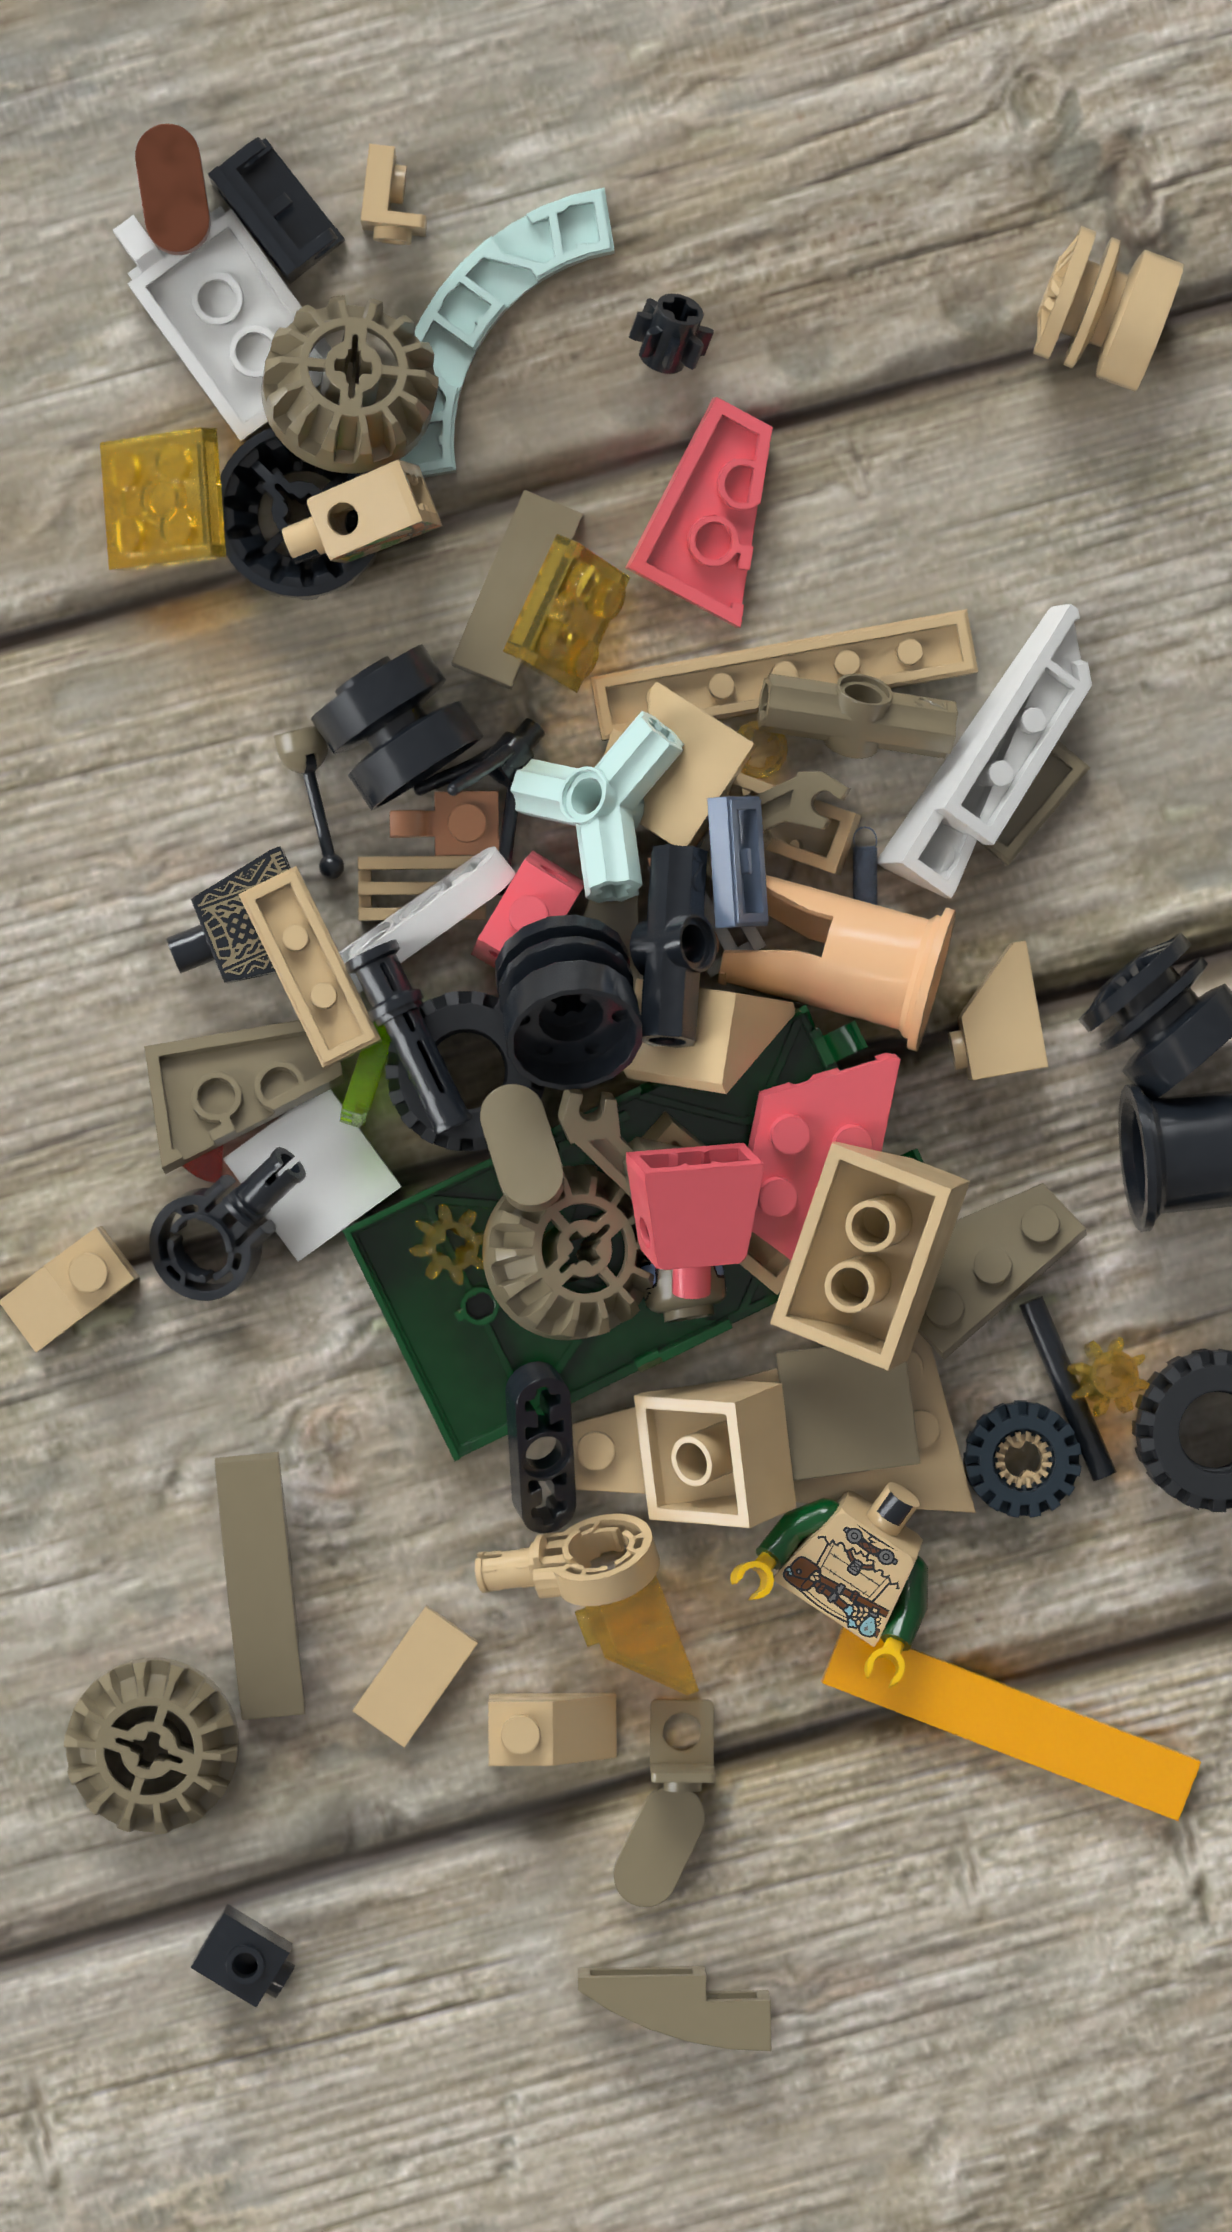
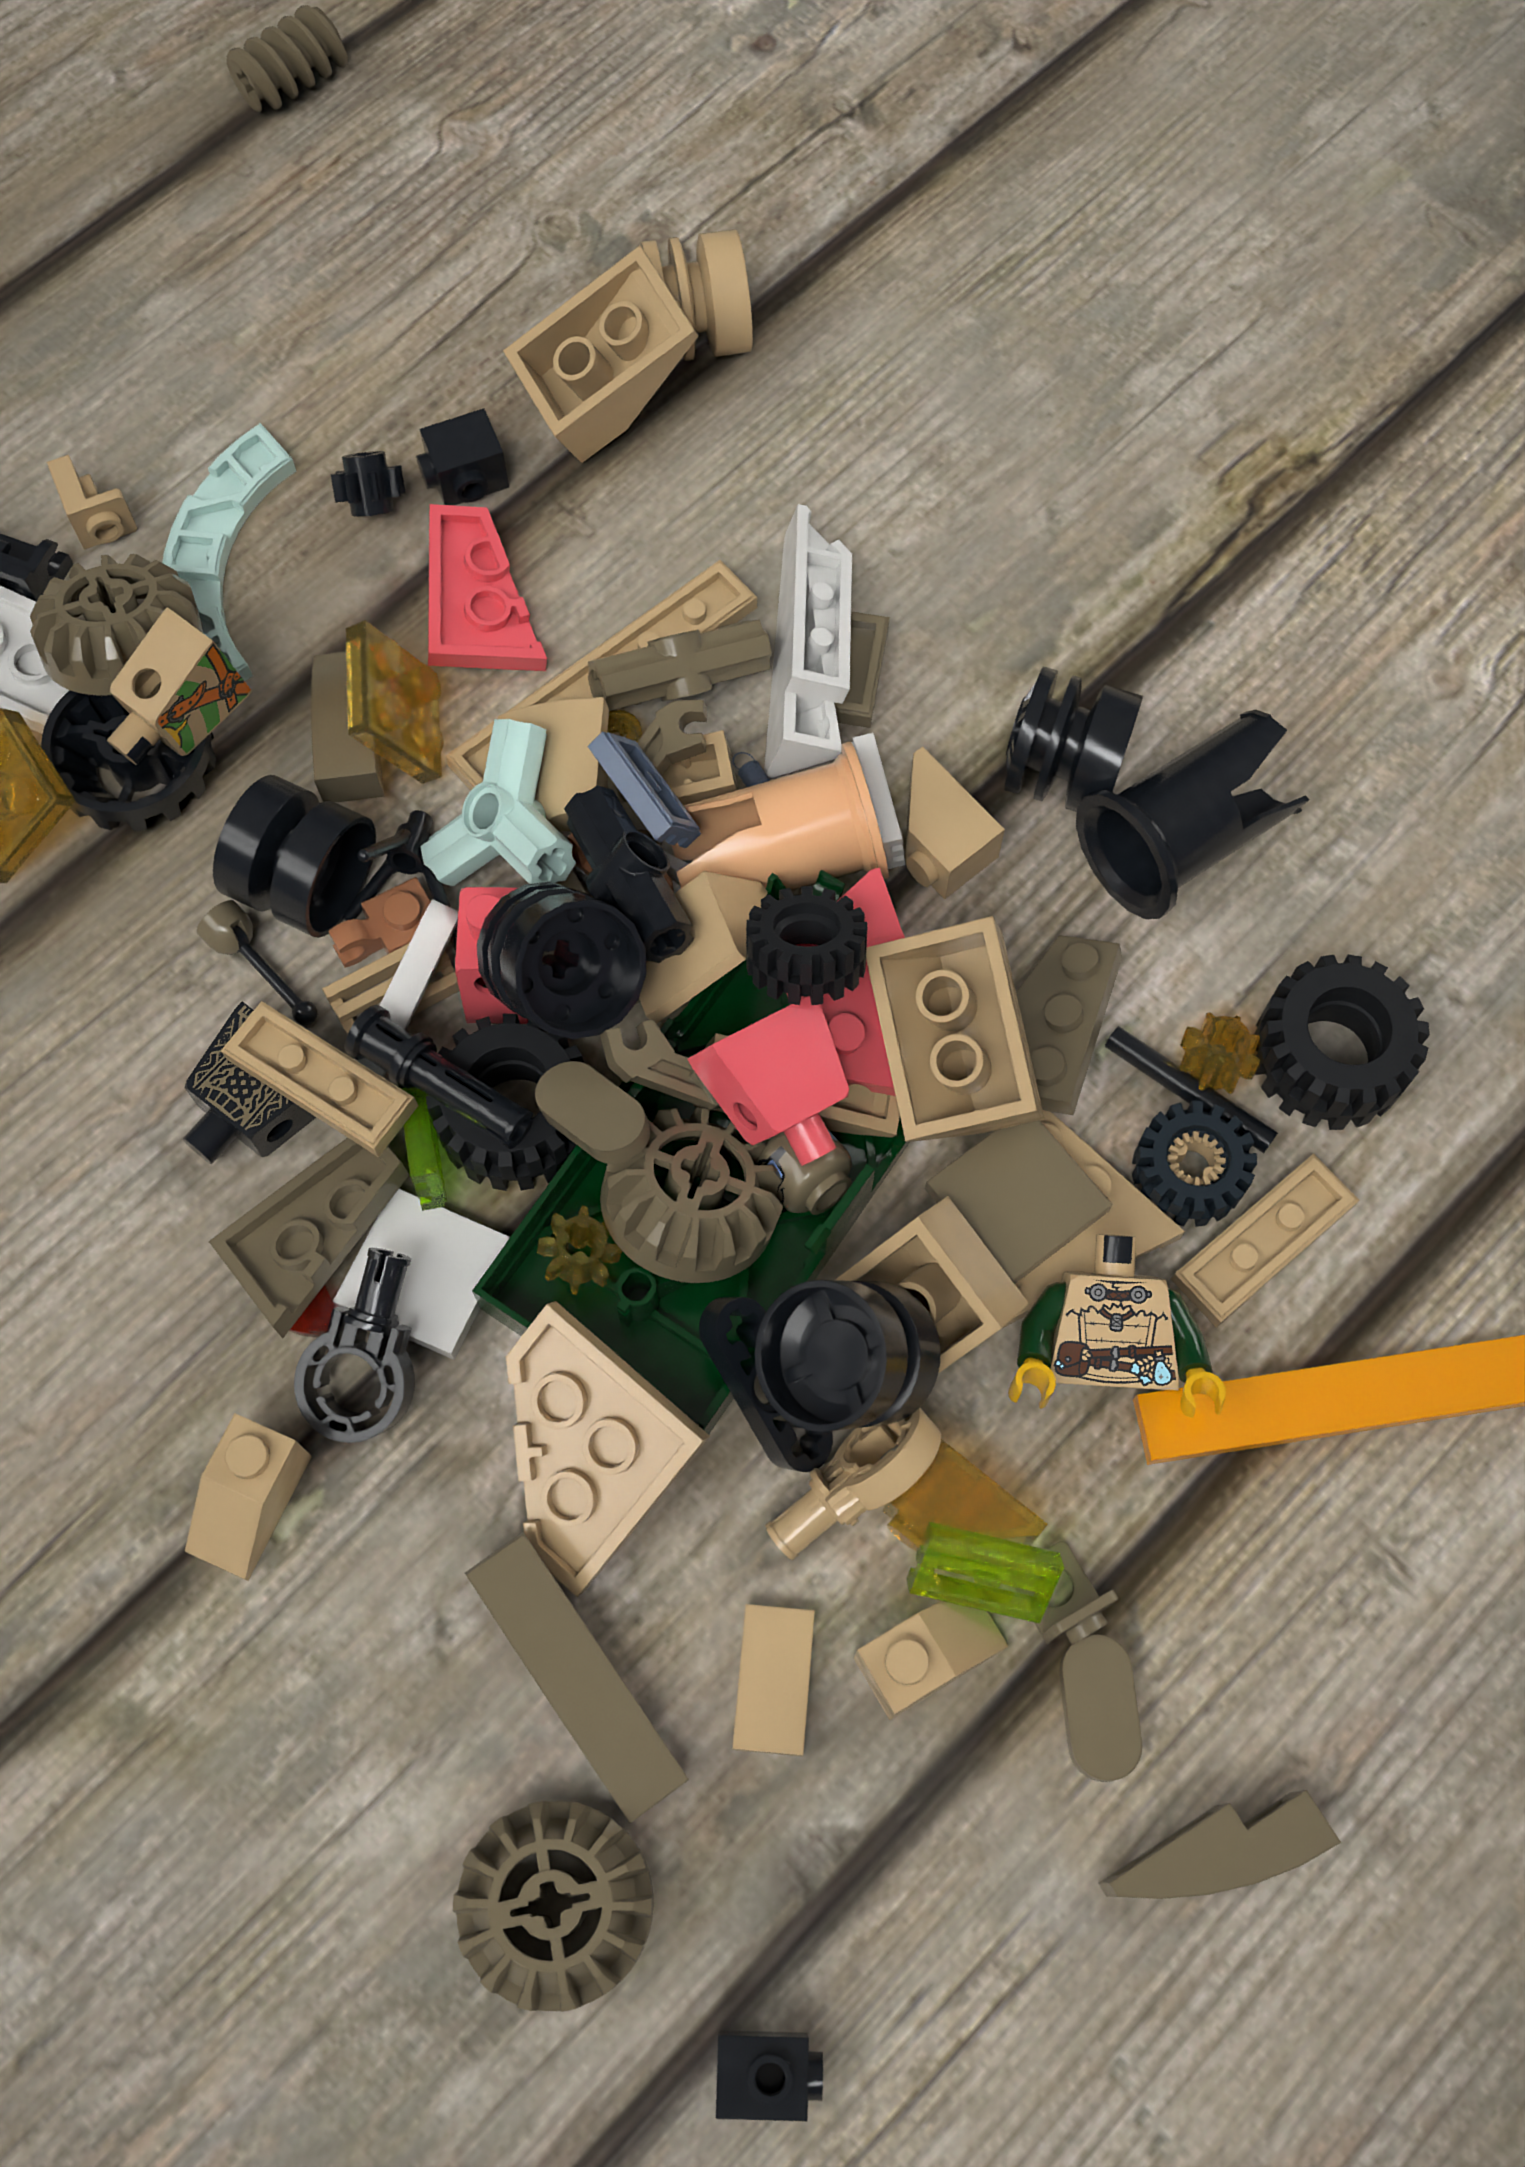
camera: 30 degrees left, 20 degrees down
none -> black brick [416,408,509,505]
none -> tan slope [503,245,698,463]
none -> tan plate [506,1301,710,1597]
none -> black tyre [746,886,867,1005]
none -> black wheel [755,1280,941,1432]
none -> white tile [851,733,905,869]
none -> clear neon green tile [906,1522,1064,1624]
none -> tan tile [1171,1153,1360,1328]

